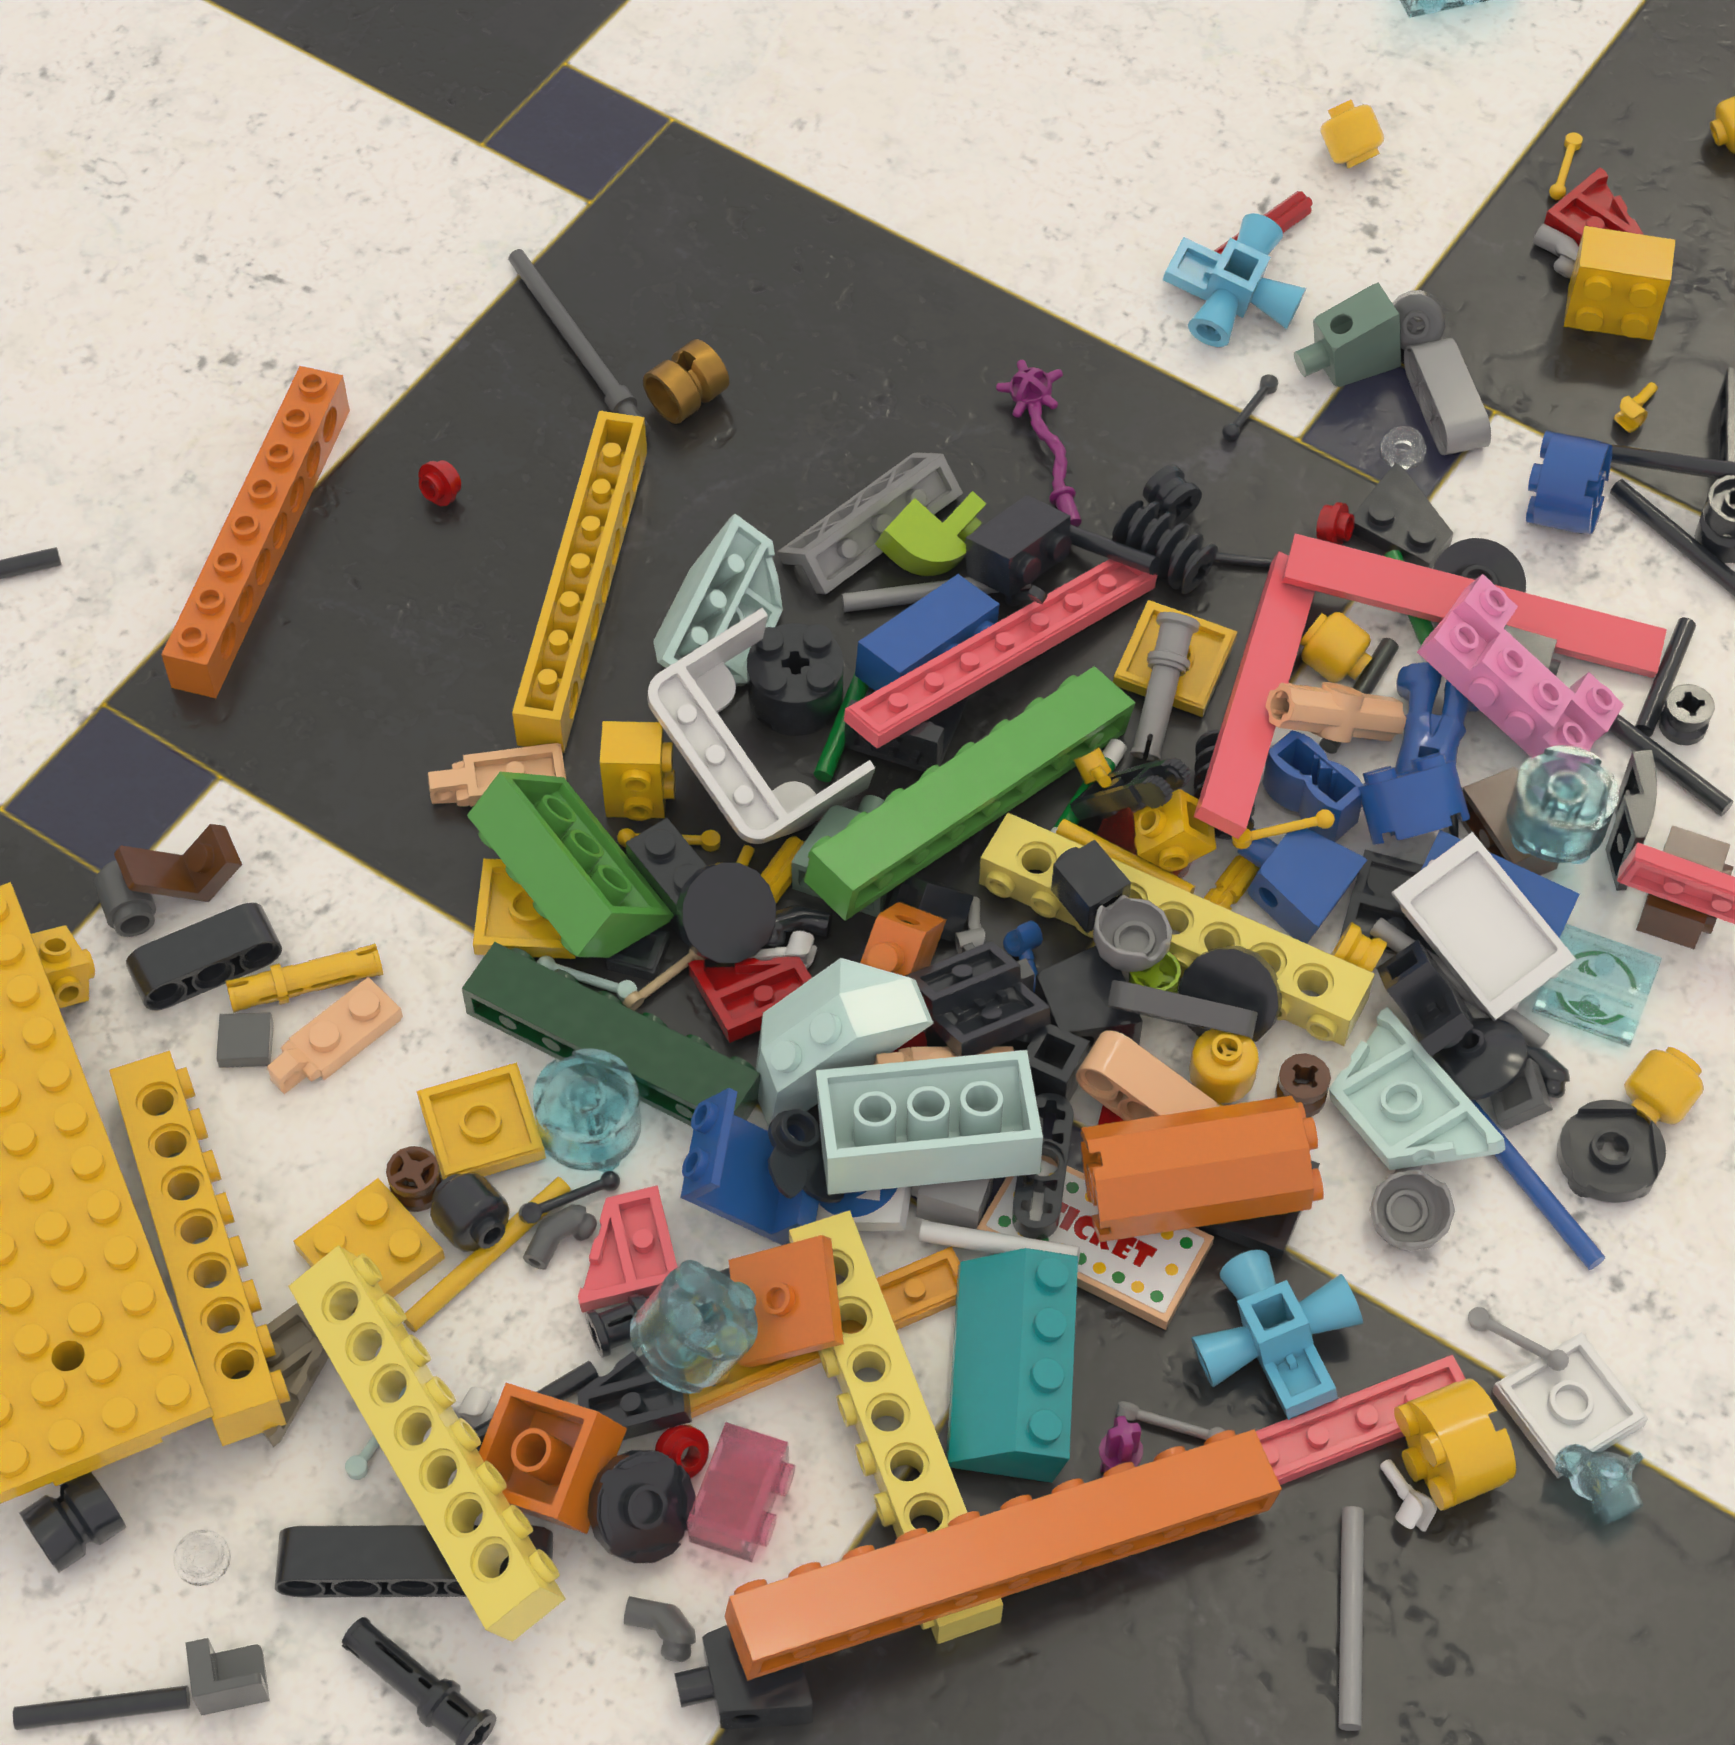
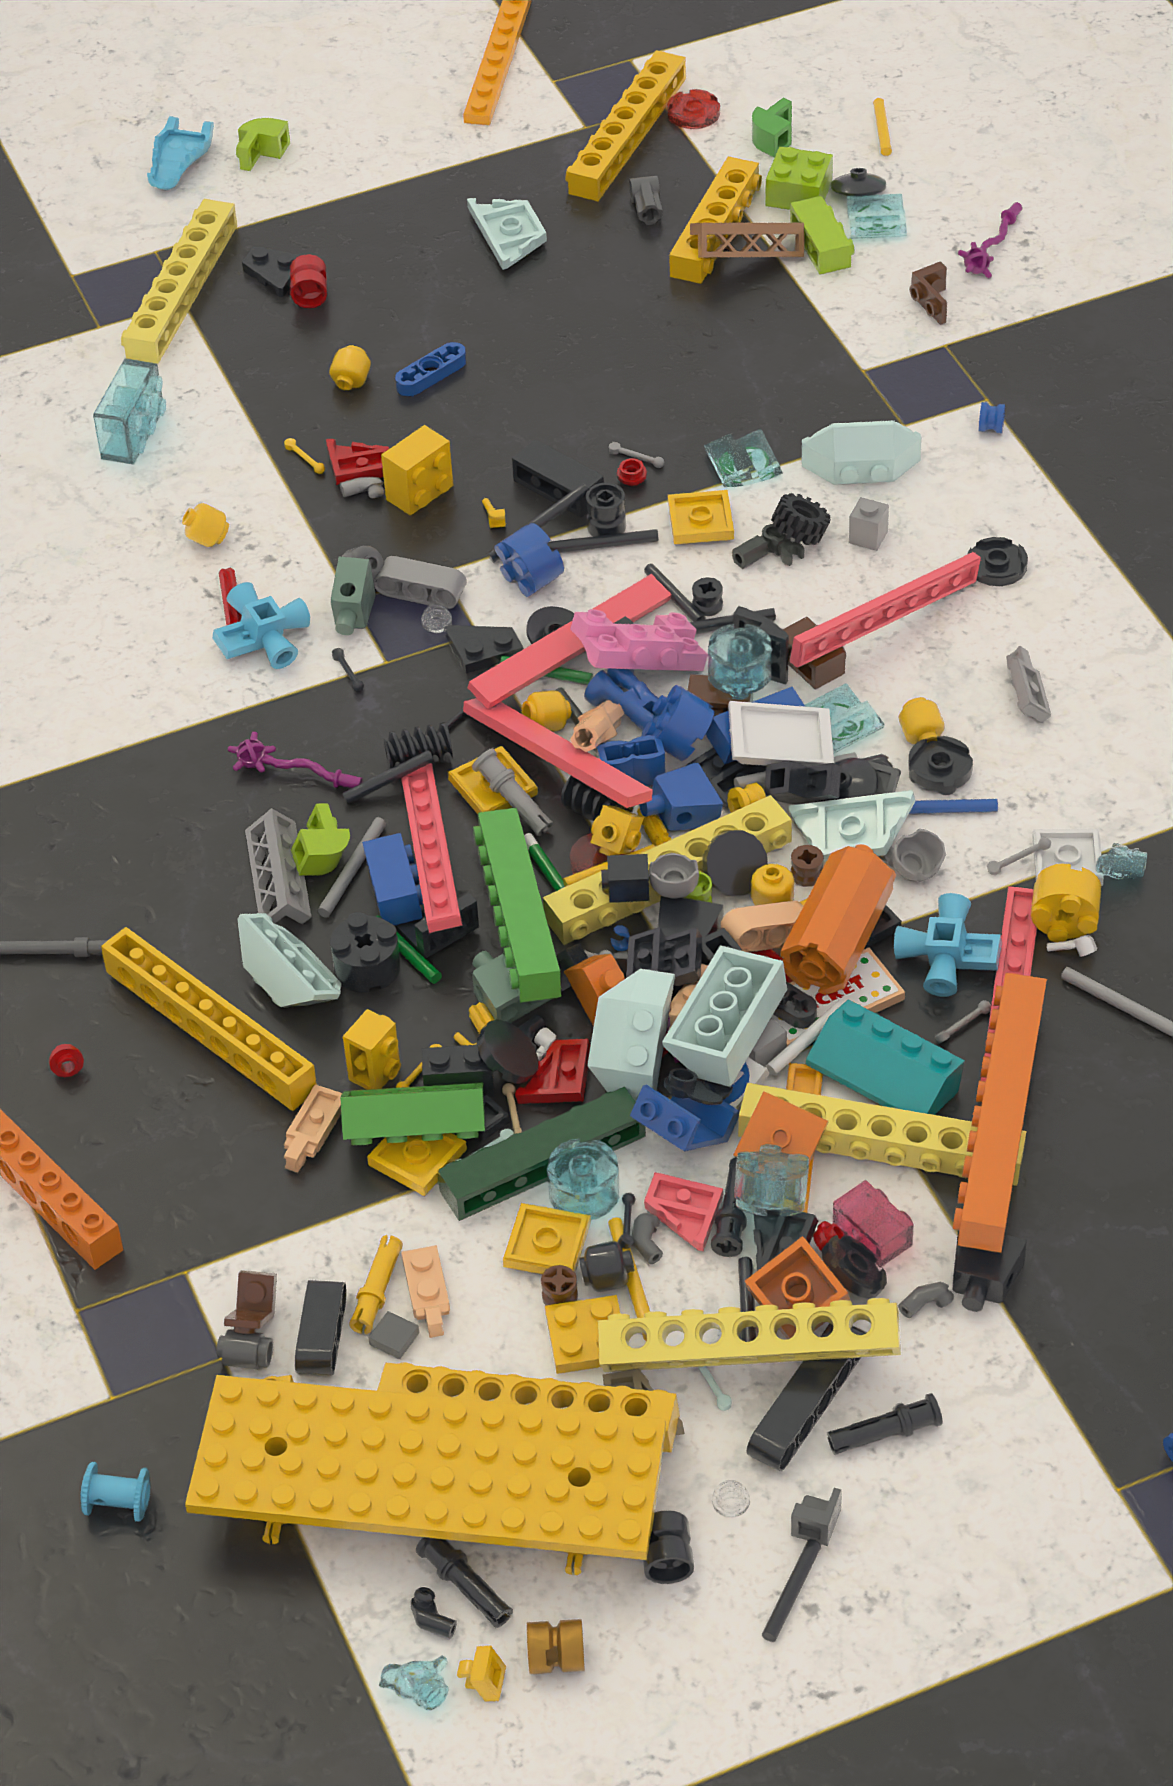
camera: 55 degrees left, 10 degrees down
pearl gold wheel [643,339,730,424] -> none
white windscreen [647,607,875,844] -> none
black brick [966,495,1072,597] -> none
black hinge [1004,585,1048,607] -> none
black hinge [1070,757,1192,821] -> none
yellow hand [1074,747,1111,788] -> none
magenta axle [1099,1416,1143,1478] -> none
dark grey beam [1107,980,1258,1039] -> none
black wheel [1143,464,1202,523] -> none
yellow hinge [1232,809,1335,849] -> none
red plate [1316,502,1355,545] -> none

